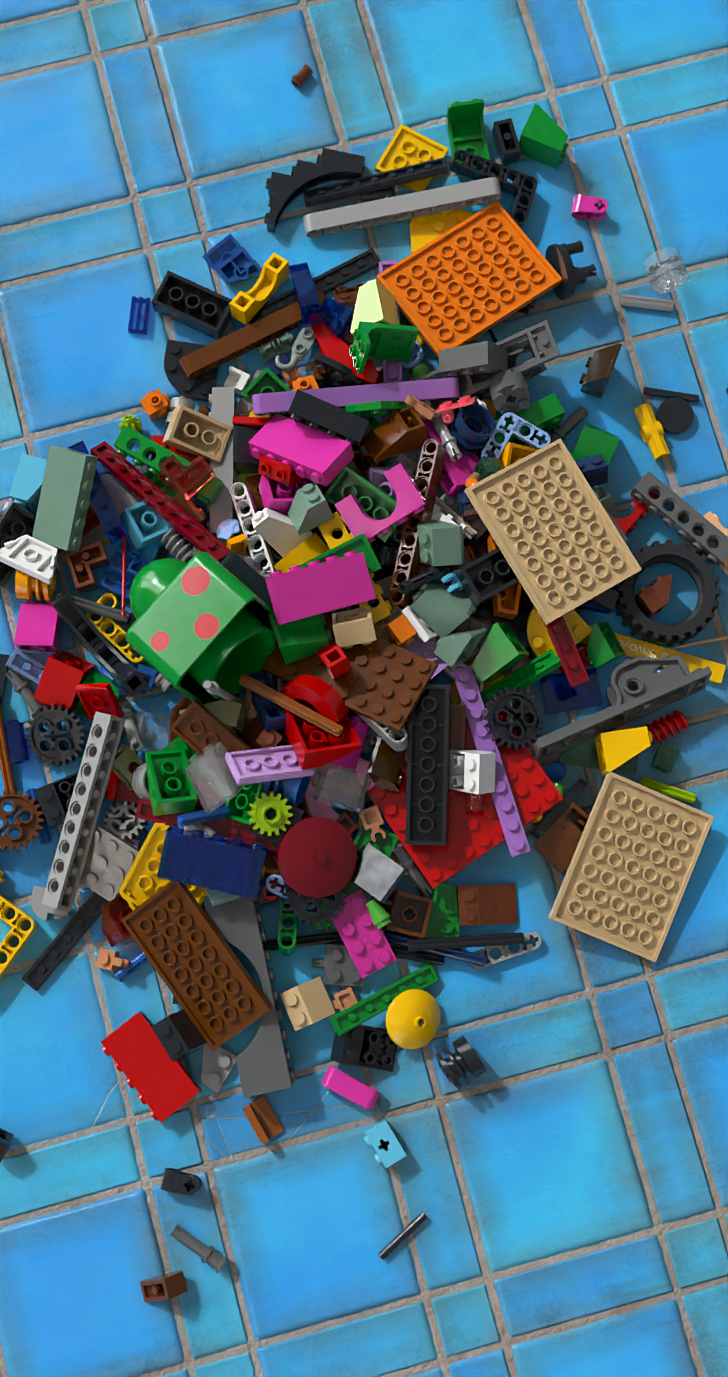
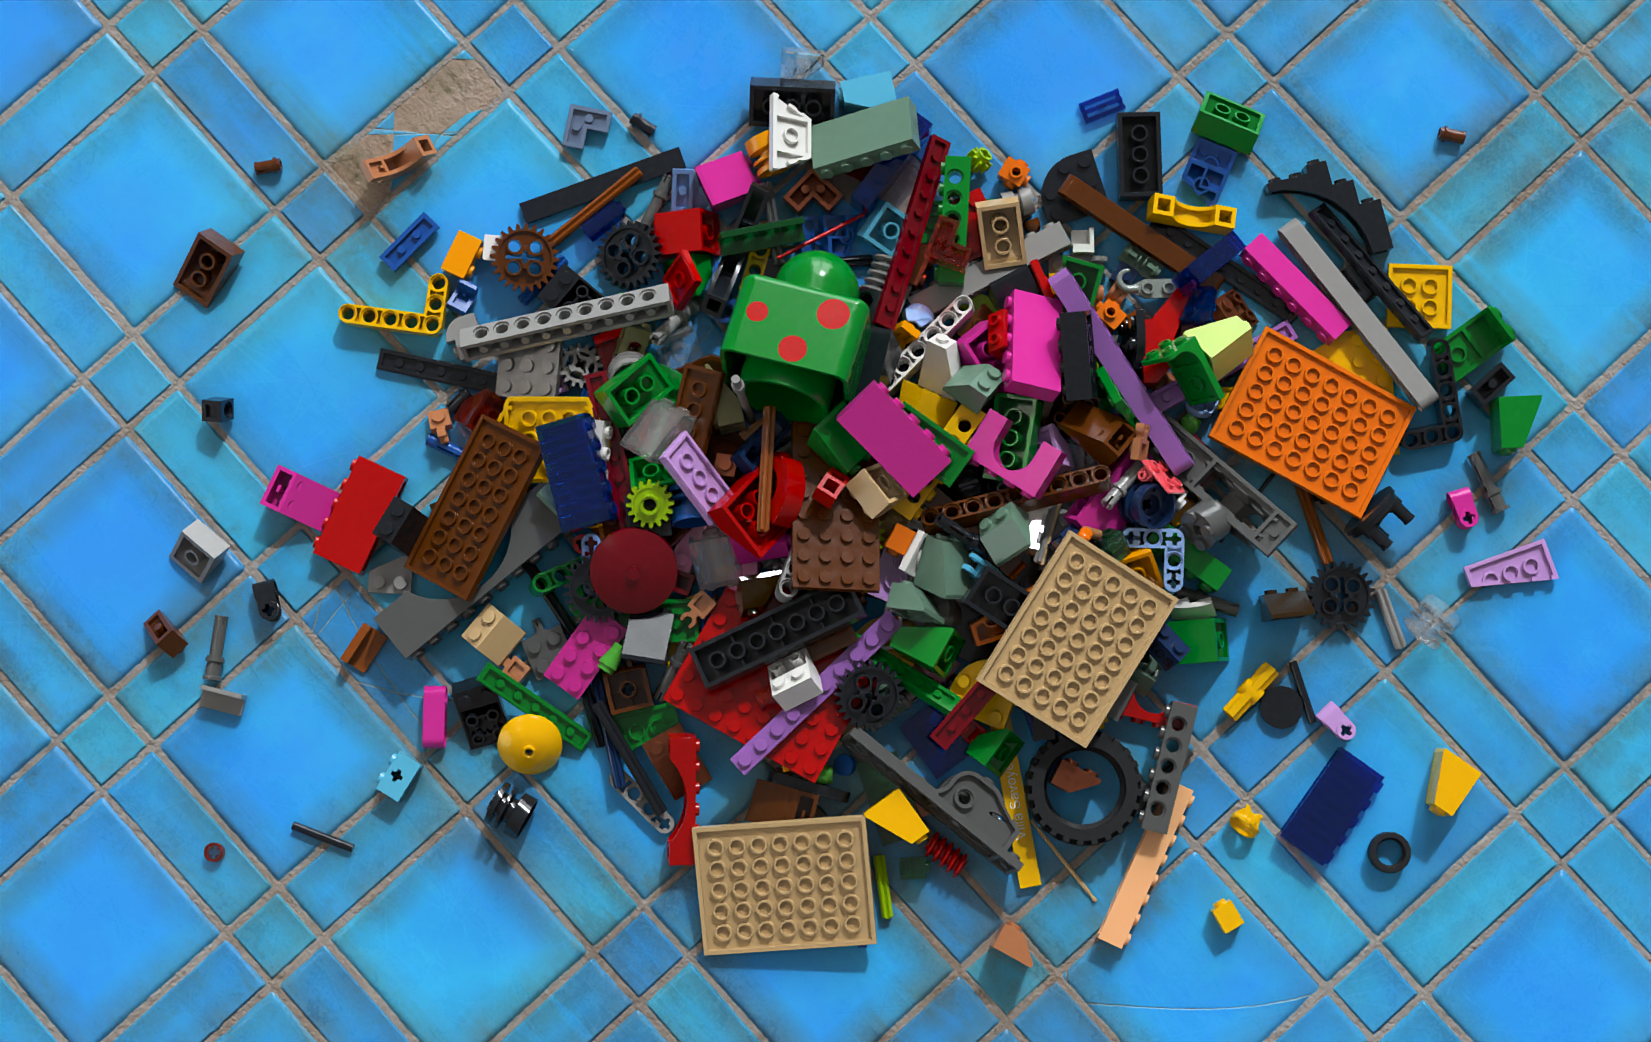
camera: 65 degrees right, 5 degrees up
blue axle [177,806,231,827] -> none
dark grey wedge [439,341,508,378] -> none
none -> light grey slope [169,519,230,584]
none -> light grey panel [199,685,247,716]
none -> clear red bush [204,842,225,862]
none -> dark pink slope [260,464,340,532]
none -> blue bracket [446,278,478,316]
none -> black pin [446,387,473,415]
none -> red arch [667,733,700,866]
none -> dark green fence [717,216,806,258]
none -> slope [1170,597,1217,621]
none -> green slope [1191,91,1266,155]
none -> dark pink brick [1239,232,1352,346]
none -> dark orange axle [1294,485,1333,565]
none -> black gear [1306,561,1376,631]
none -> lavender piece [1315,701,1356,740]
none -> lavender wing [1462,539,1559,588]
none -> dark grey pin [1467,451,1510,516]

